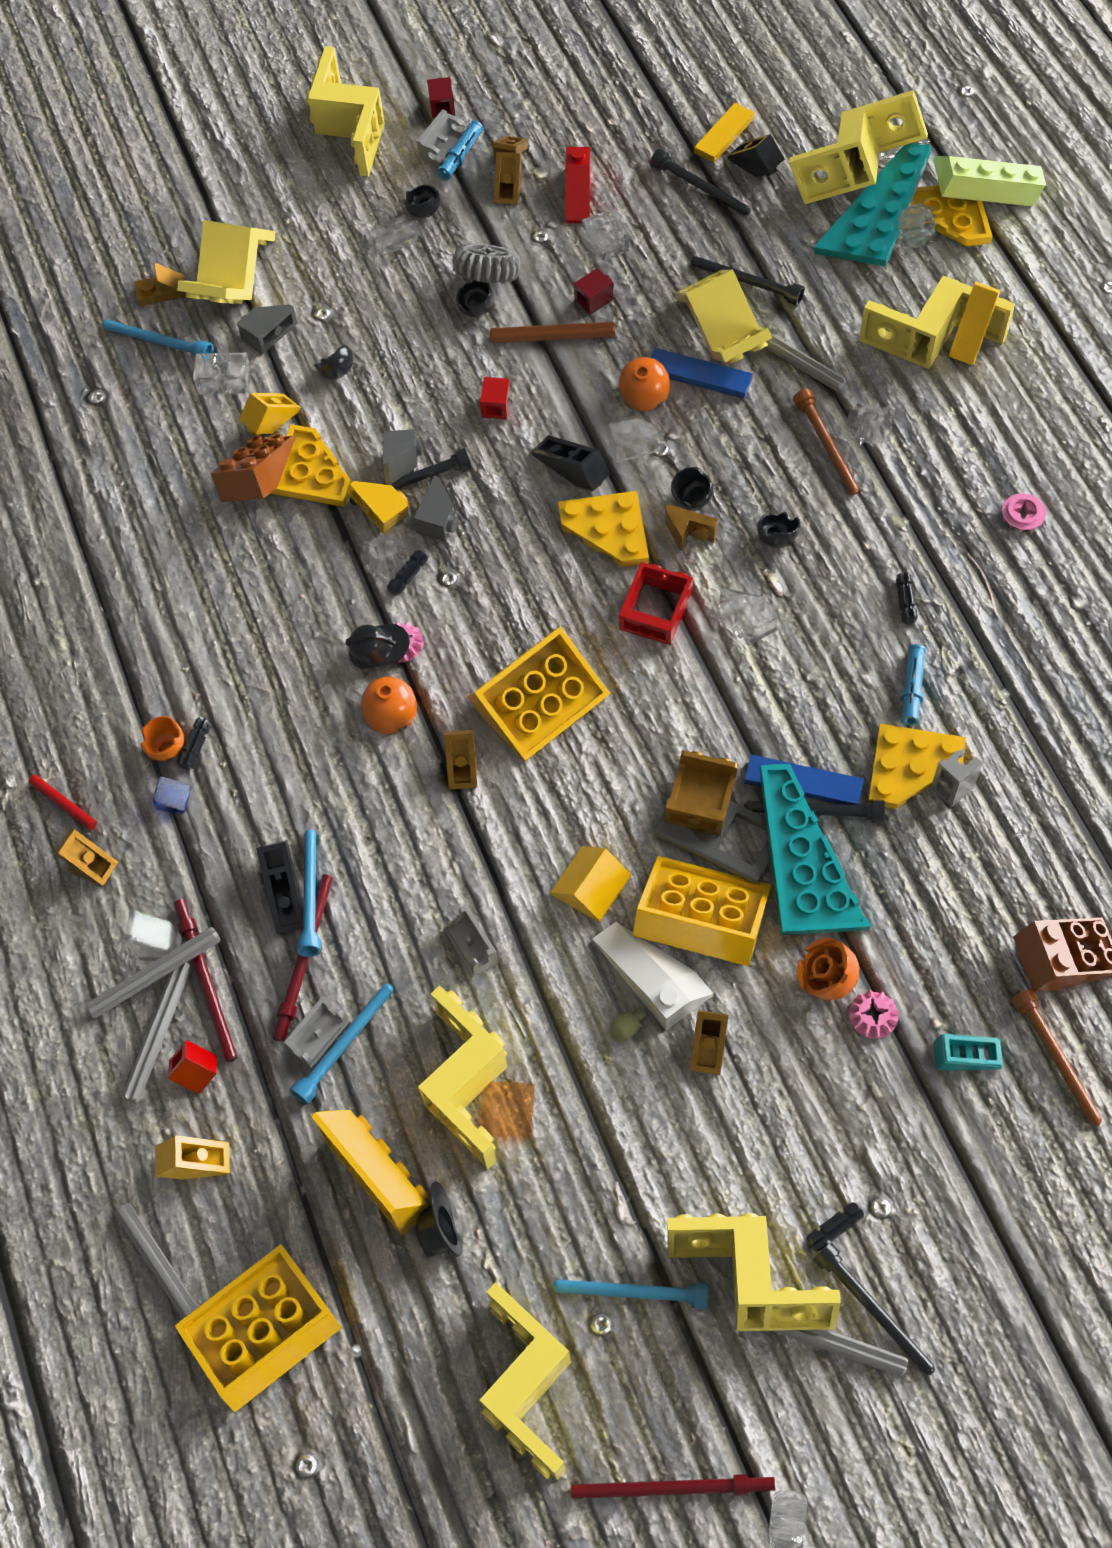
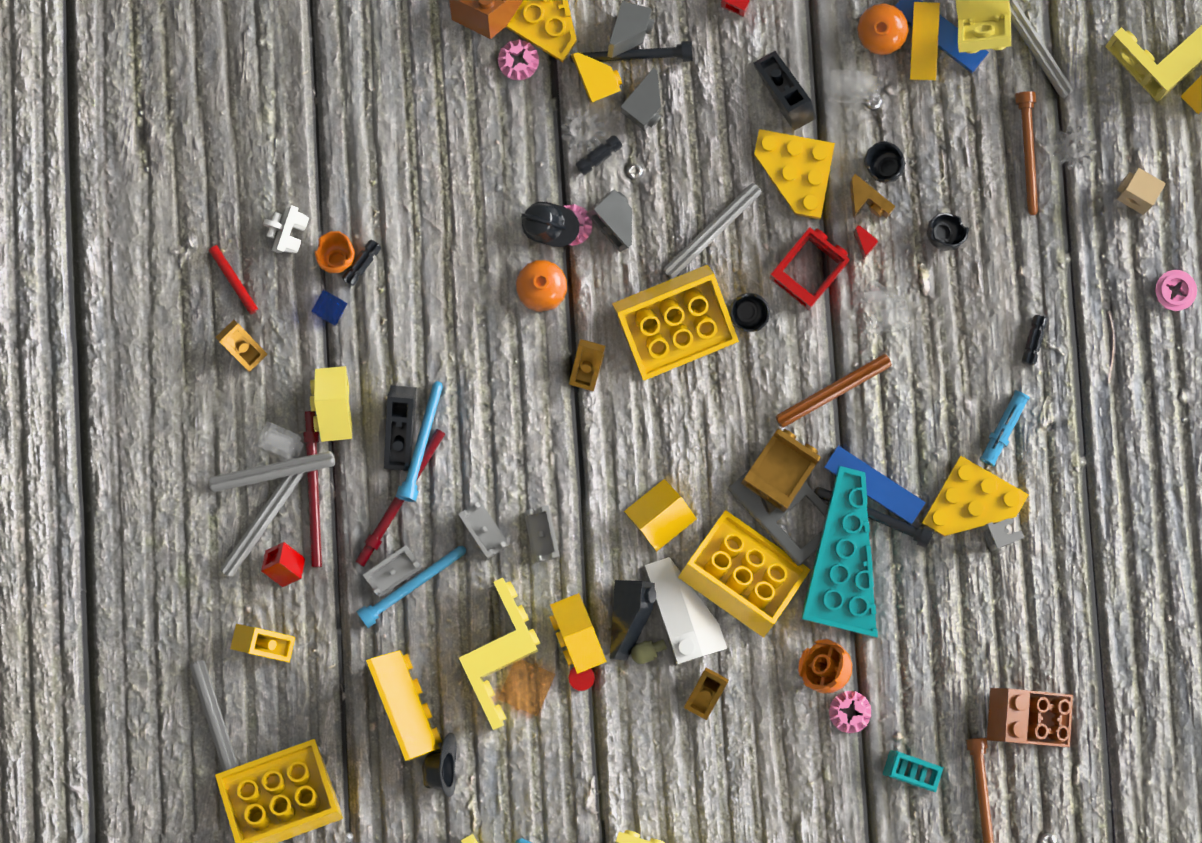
camera: 15 degrees right, 20 degrees up
none -> white hips [263,205,309,253]
none -> light yellow brick [310,366,352,442]
none -> light grey hinge [458,502,510,559]
none -> bright pink gear [498,39,539,80]
none -> yellow brick [549,593,606,674]
none -> red tile [568,667,595,691]
none -> slope [586,189,632,252]
none -> black slope [610,580,656,661]
none -> light grey axle [663,183,762,279]
none -> black hair [729,293,770,332]
none -> dark orange axle [776,354,892,428]
none -> red slope [854,225,878,259]
none -> yellow tile [910,2,940,81]
none -> tan brick [1117,168,1166,215]

